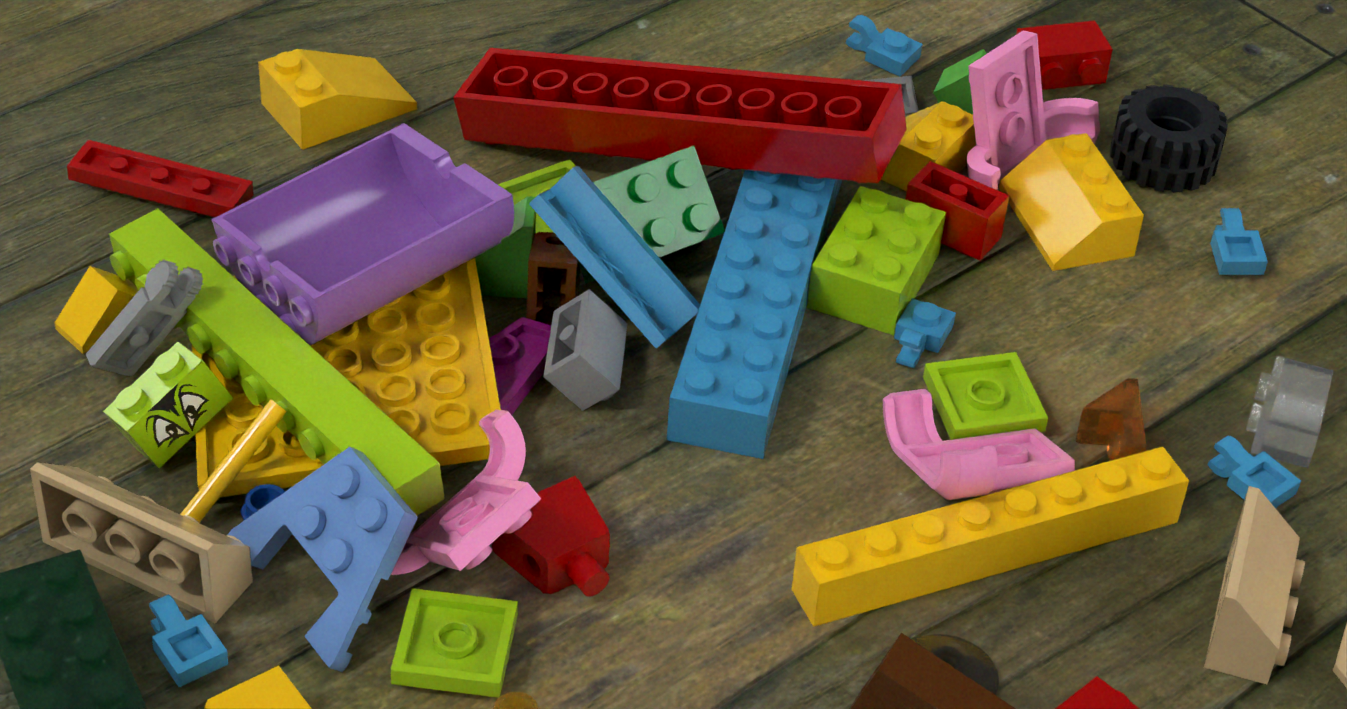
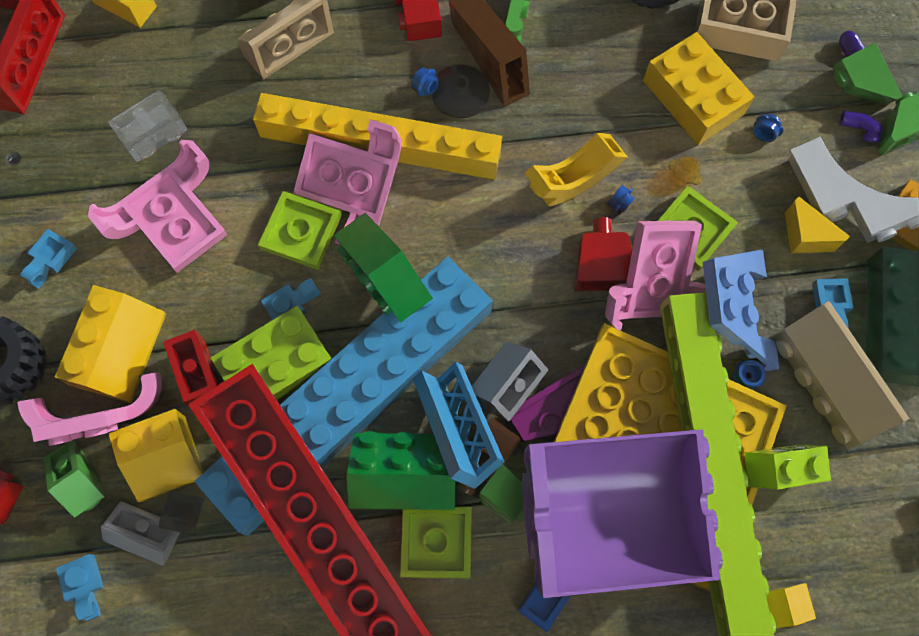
camera: 145 degrees left, 30 degrees up
light grey hinge [86,260,203,376] -> none
yellow bar [180,399,287,523] -> none
clear orange slope [1076,378,1146,460] -> none
dark azure plate [1207,435,1301,508] -> none
none -> bright pink piece [88,140,228,273]
none -> green brick [334,212,433,323]
none -> blue plate [412,67,439,96]
none -> yellow arch [524,133,628,206]
none -> blue plate [607,184,635,213]

